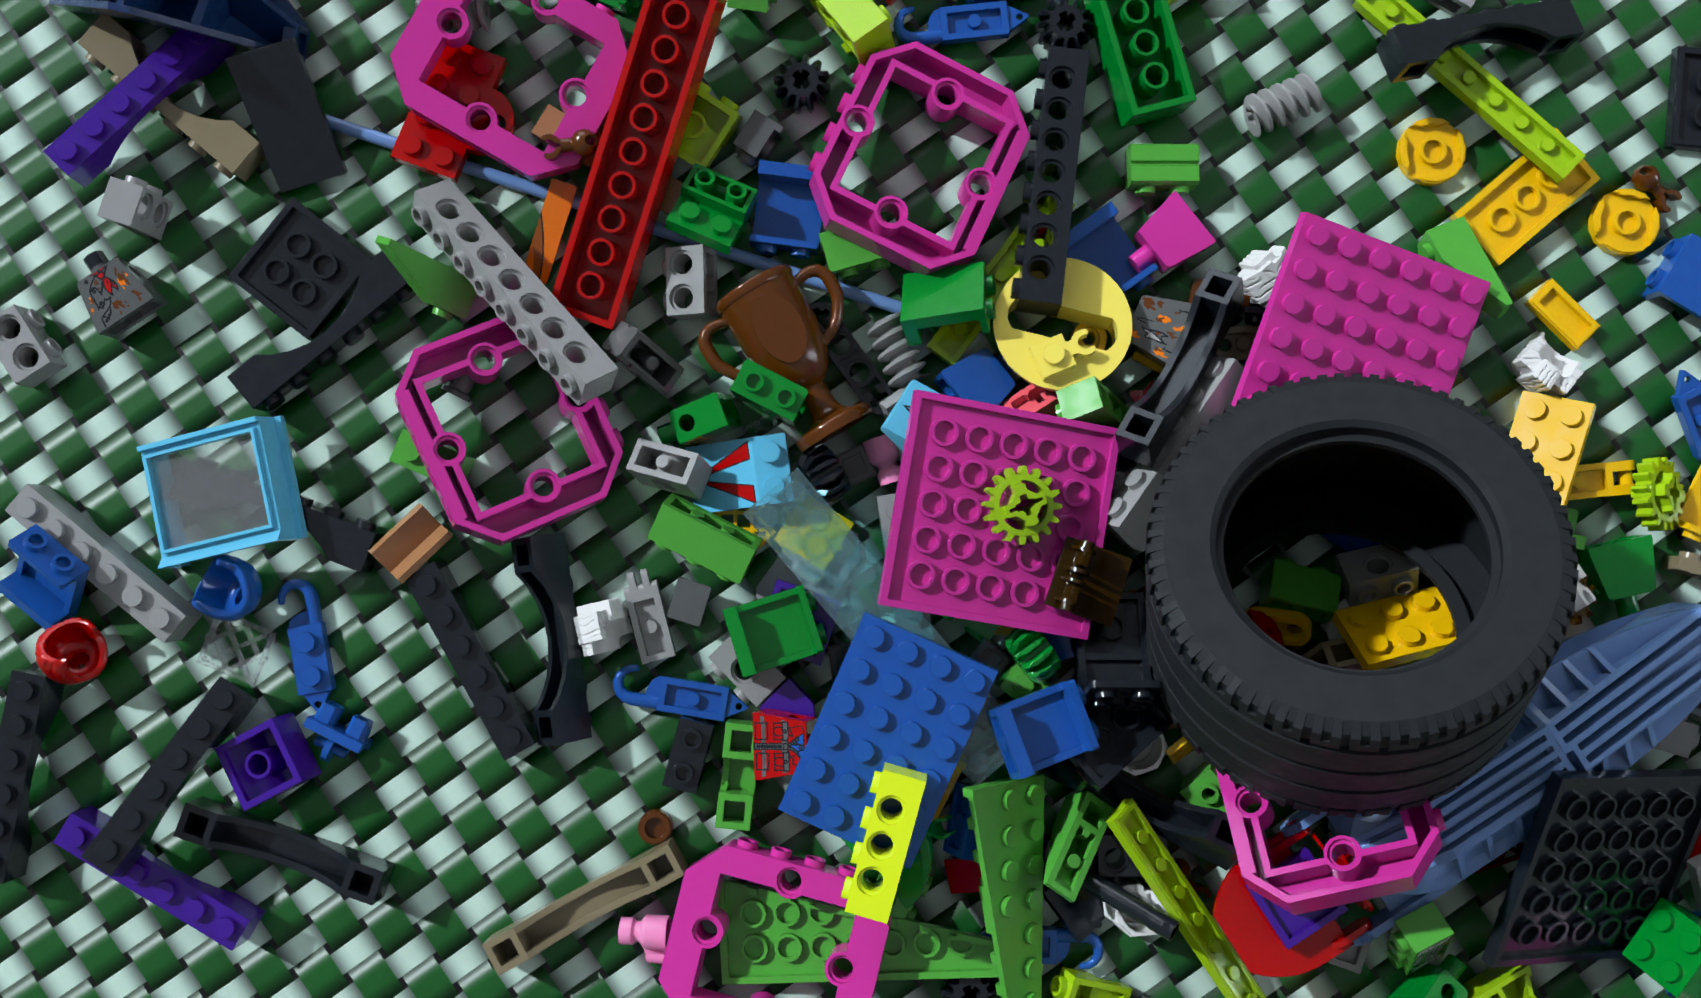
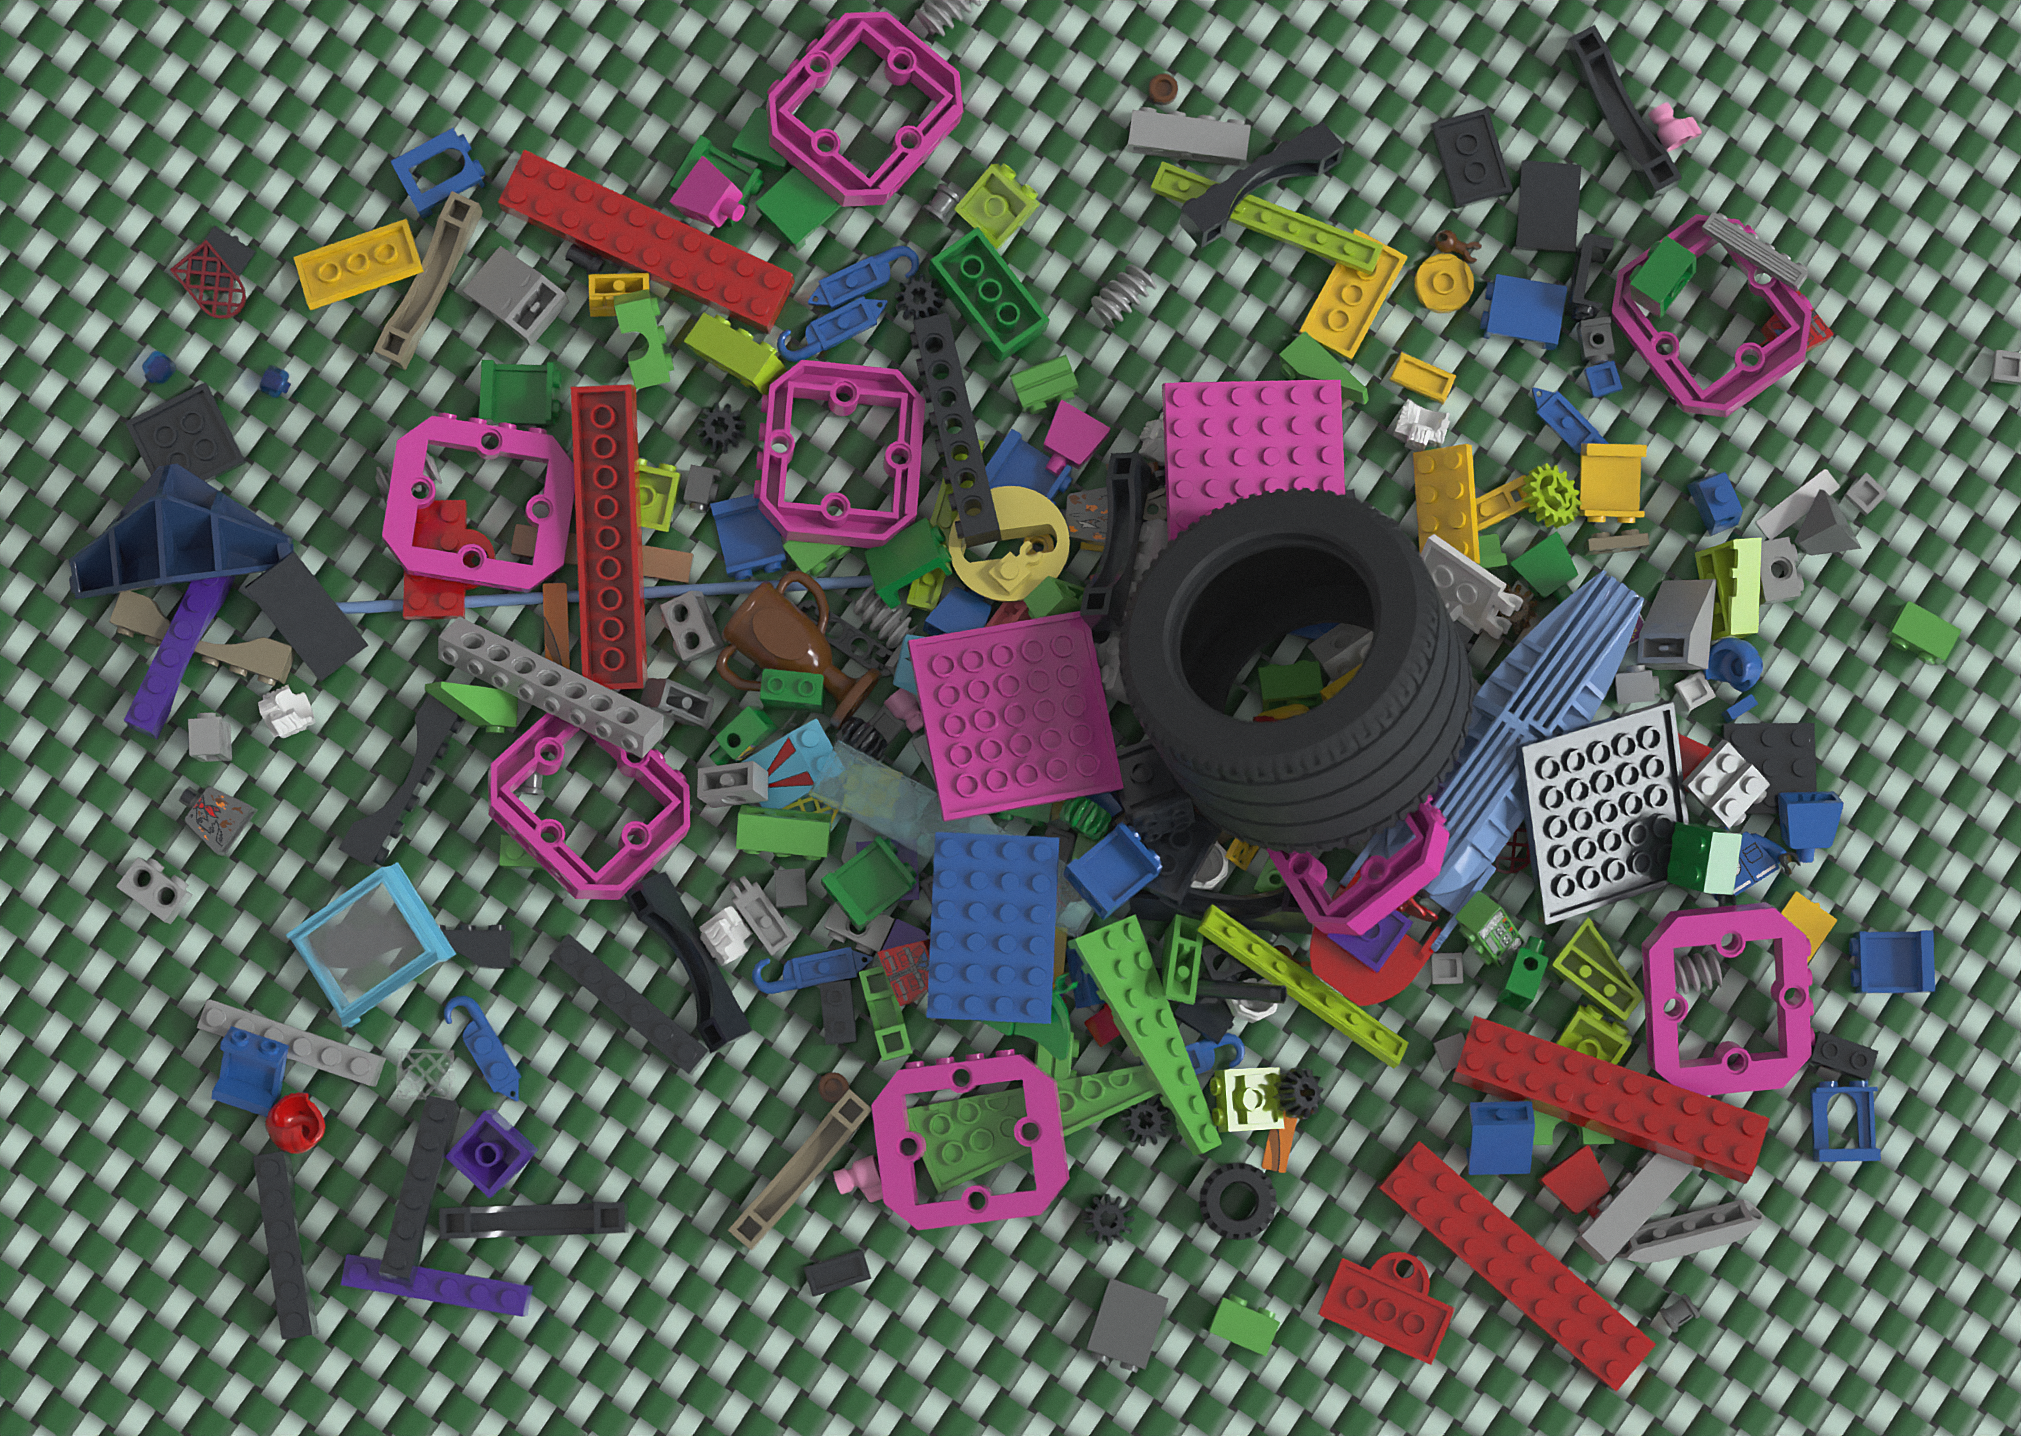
camera: 15 degrees left, 5 degrees down
blue piece [191,555,262,621] -> none
black plate [228,197,371,341] -> none
blue hips [303,700,373,762] -> none
medium nougat panel [368,503,453,584] -> none
reddish brown arm [541,129,598,161] -> none
green brick [665,163,758,255] -> none
neon yellow brick [840,762,927,924] -> none
lime gear [981,465,1062,545] -> none
dark brown hinge [1044,536,1133,627] -> none
yellow tile [1396,117,1467,186] -> none
none -> white hair [258,685,316,738]

